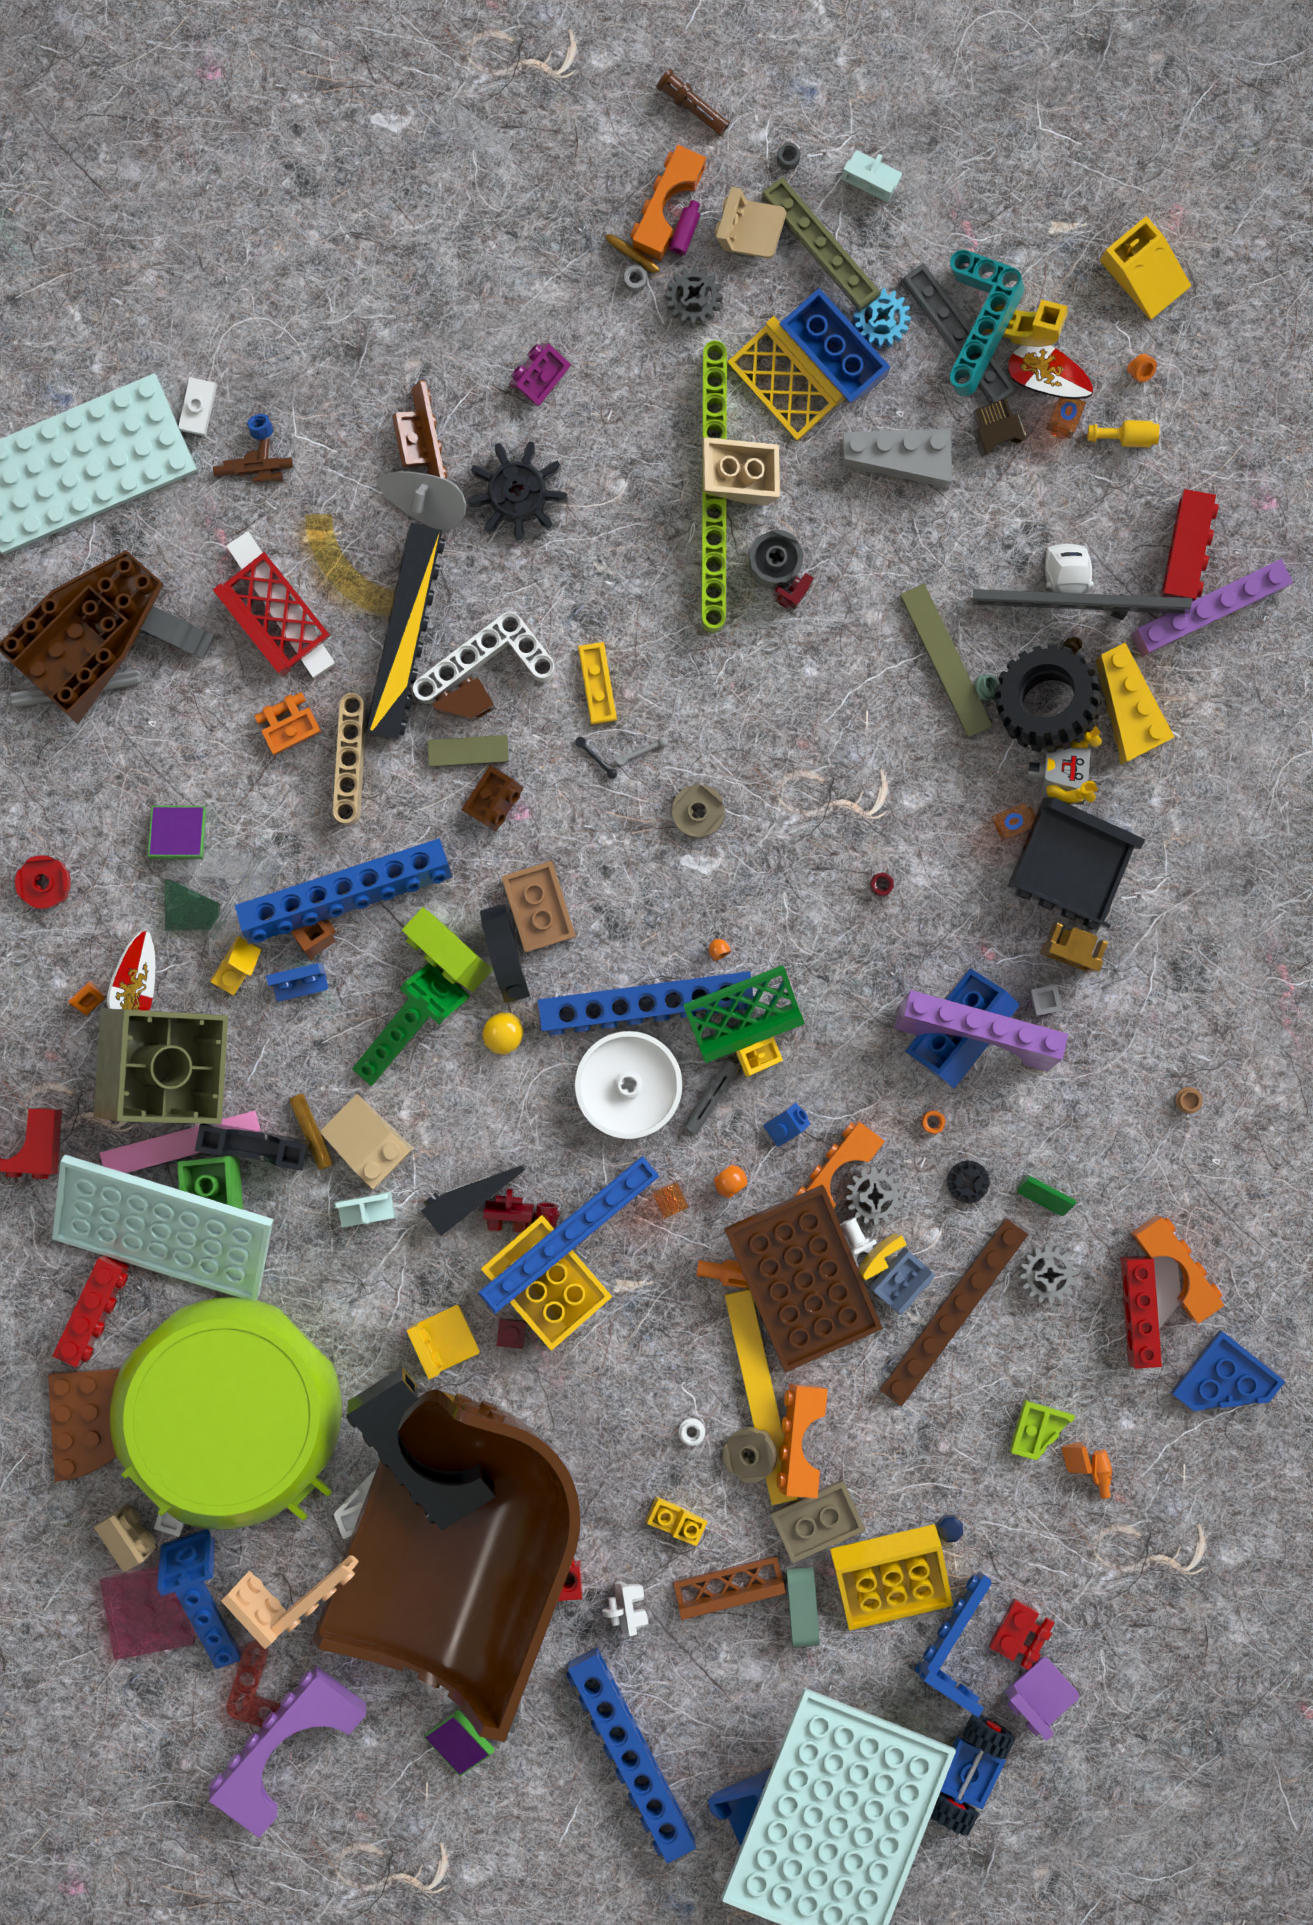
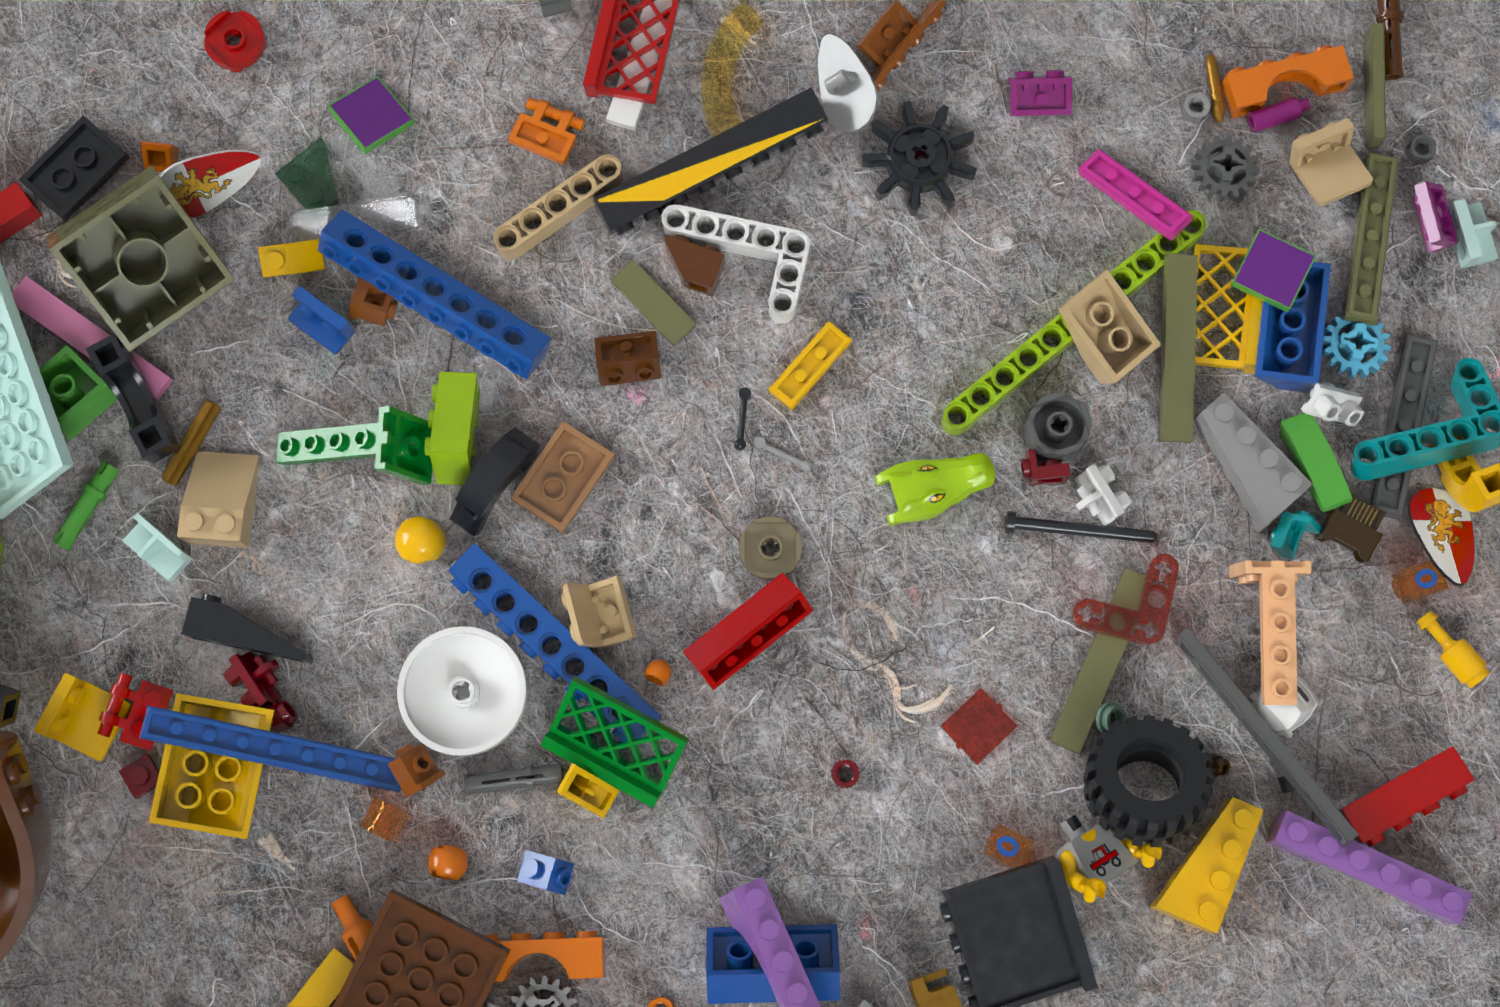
camera: 50 degrees right, 10 degrees down
none -> black plate [19,115,130,222]
none -> bright green pin [52,461,120,551]
none -> red plate [97,672,173,751]
none -> dark orange brick [387,742,446,798]
none -> tan bracket [561,576,637,648]
none -> red brick [682,572,813,691]
none -> lime animal [874,453,996,527]
none -> clear red piece [940,688,1017,765]
none -> black bar [1004,511,1158,543]
none -> clear red beam [1071,554,1179,645]
none -> white hips [1075,464,1131,526]
none -> dark pink tile [1078,149,1192,241]
none -> olive tile [1159,254,1198,443]
none -> light nougat bracket [1229,560,1311,705]
none -> dark purple tile [1231,229,1316,313]
none -> teal bracket [1270,510,1322,560]
none -> bright green slope [1280,413,1352,512]
none -> white hips [1301,382,1364,427]
none -> olive tile [1364,23,1386,149]
none -> magenta bracket [1413,181,1459,253]

